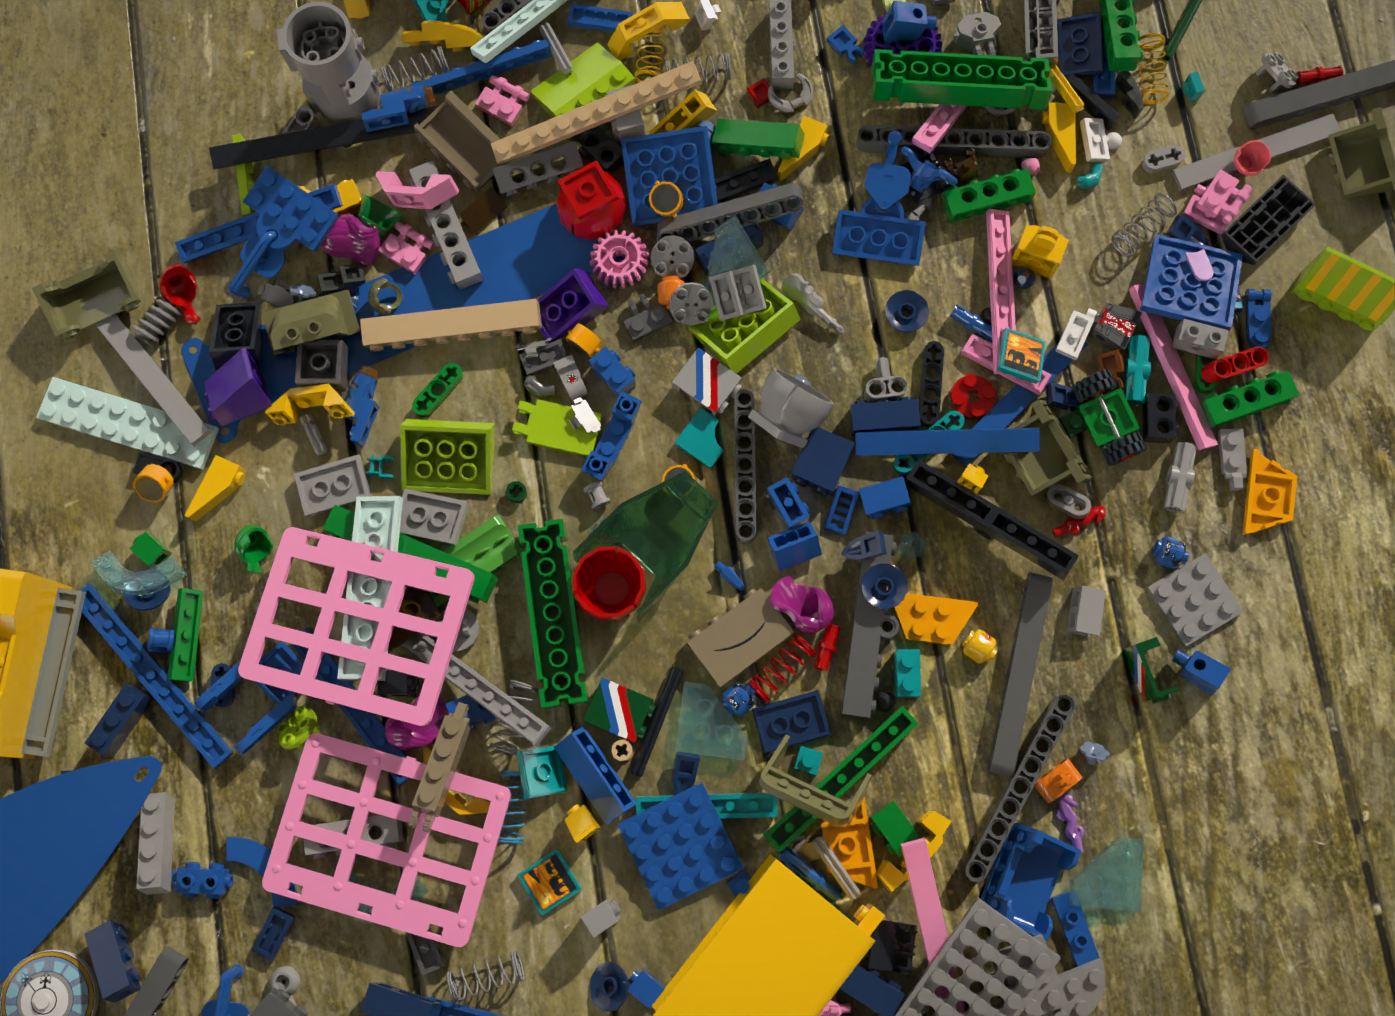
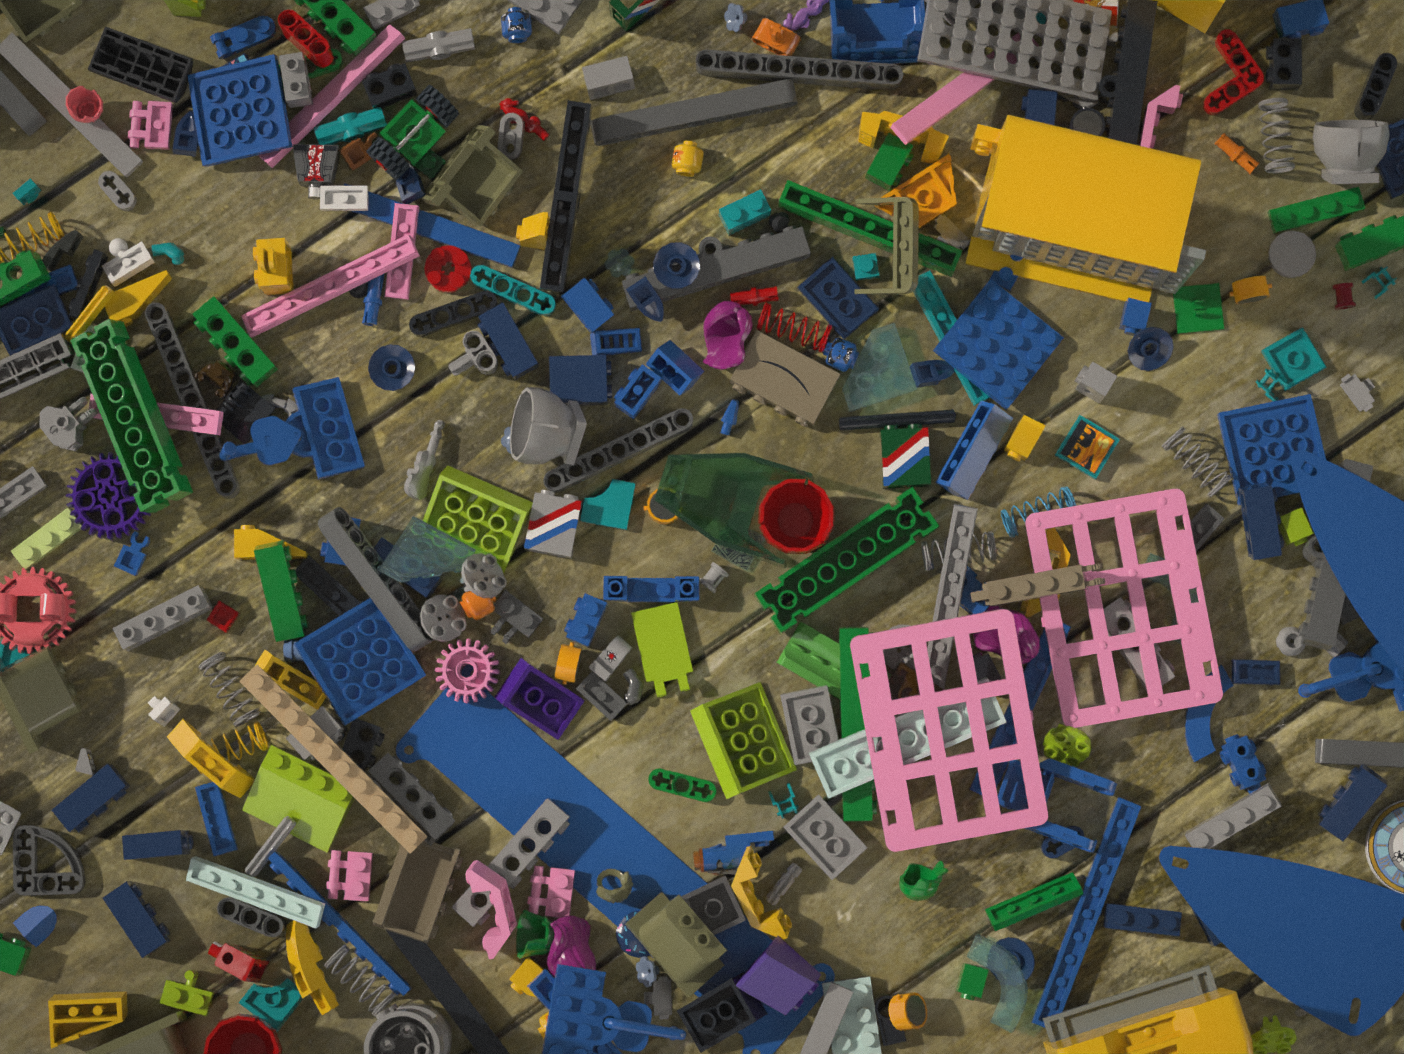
camera: 120 degrees left, 5 degrees up
blue piece [147,628,174,654] -> none
yellow slope [184,455,246,521] -> none
pearl dark grey slope [318,263,366,296] -> none
tan brick [360,299,542,351] -> none
blue plate [361,85,436,132] -> none
dark brown slope [459,187,507,235] -> none
dark green bush [506,481,527,503] -> none
light grey piece [514,338,552,358] -> none
teal tile [516,746,567,799] -> none
red plate [556,160,627,241] -> none
piece [569,397,601,433] -> none
tan bush [611,740,634,762] -> none
pearl dark grey piece [649,181,683,218] -> none
light grey slope [709,265,767,321] -> none
light grey piece [768,73,813,113] -> none
pin [778,846,842,903] -> none
light grey axle [811,836,861,900] -> none
blue tile [855,428,1039,455] -> none
black hinge [867,920,918,975] -> none
blue torso [882,1,937,42] -> none
light orange wing [894,593,978,646] -> none
blue piece [901,147,958,193] -> none
tile [996,328,1046,384] -> none
dark blue plate [1013,268,1036,289] -> none
bright pink hinge [1021,158,1040,177] -> none
light grey piece [1111,193,1177,256] -> none
lavender piece [1185,249,1214,281] -> none
bright pink plate [1195,169,1252,224] -> none

